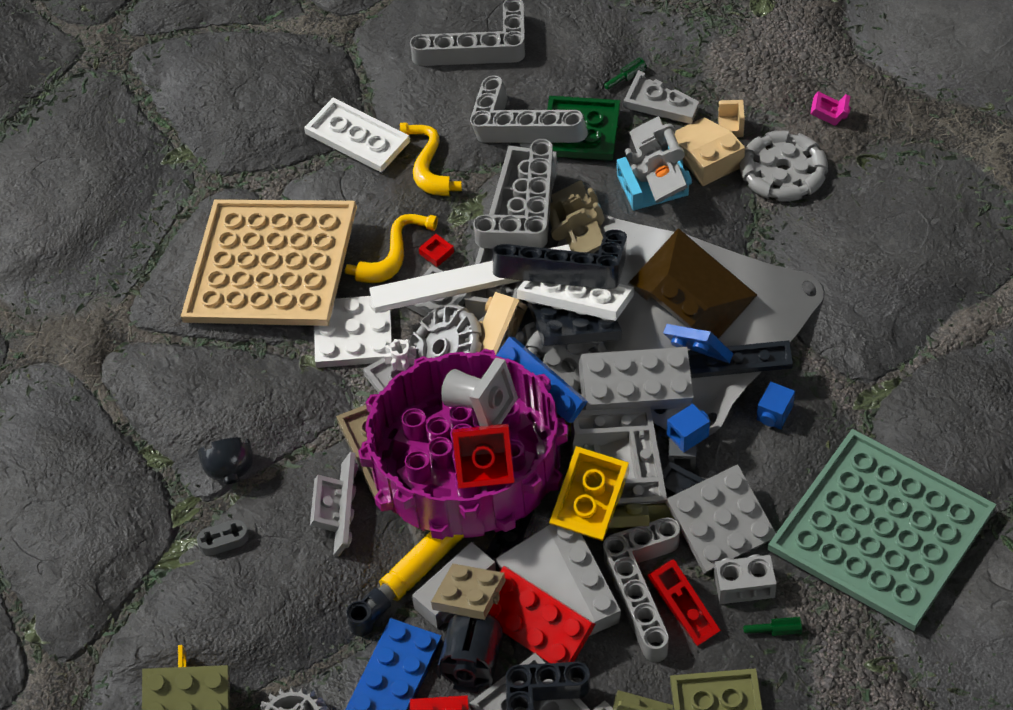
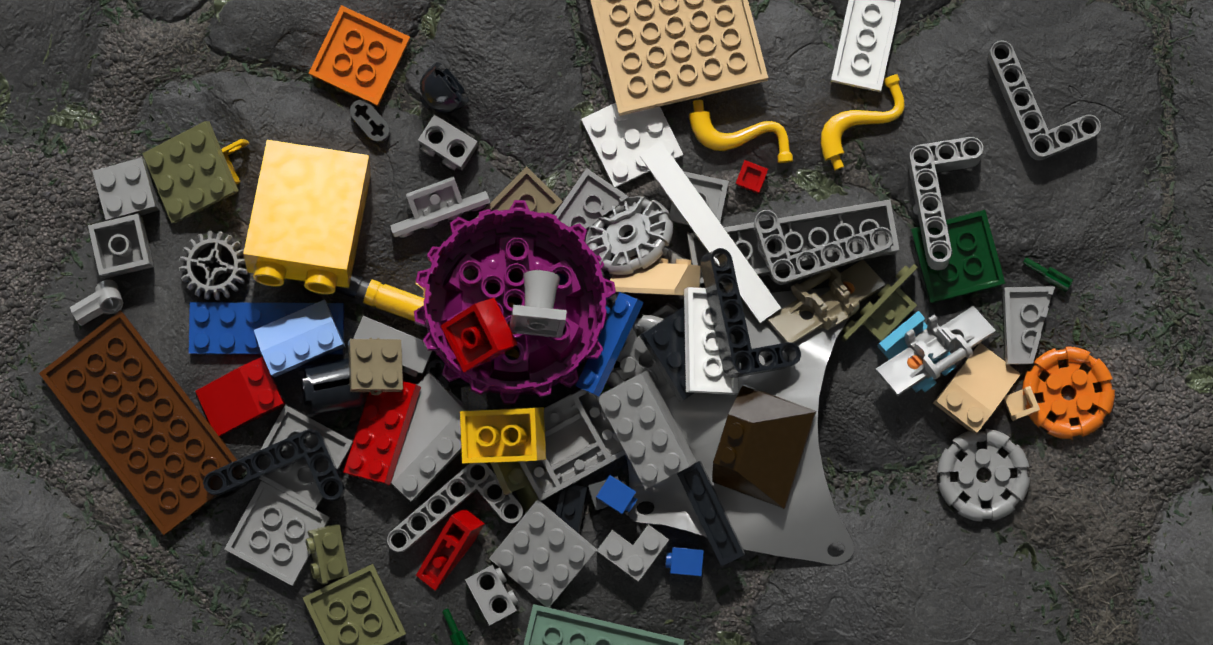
camera: 65 degrees right, 30 degrees up
white gear [384,339,416,371] -> none
blue wing [663,324,734,363] -> none
dark pink bracket [810,91,851,126] -> none
none -> yellow brick [243,140,371,294]
none -> light blue slope [254,300,345,378]
none -> orange plate [309,5,411,107]
none -> light grey brick [418,114,479,171]
none -> light grey brick [597,524,669,582]
none -> olive bracket [841,264,918,343]
none -> orange plate [1022,347,1115,439]

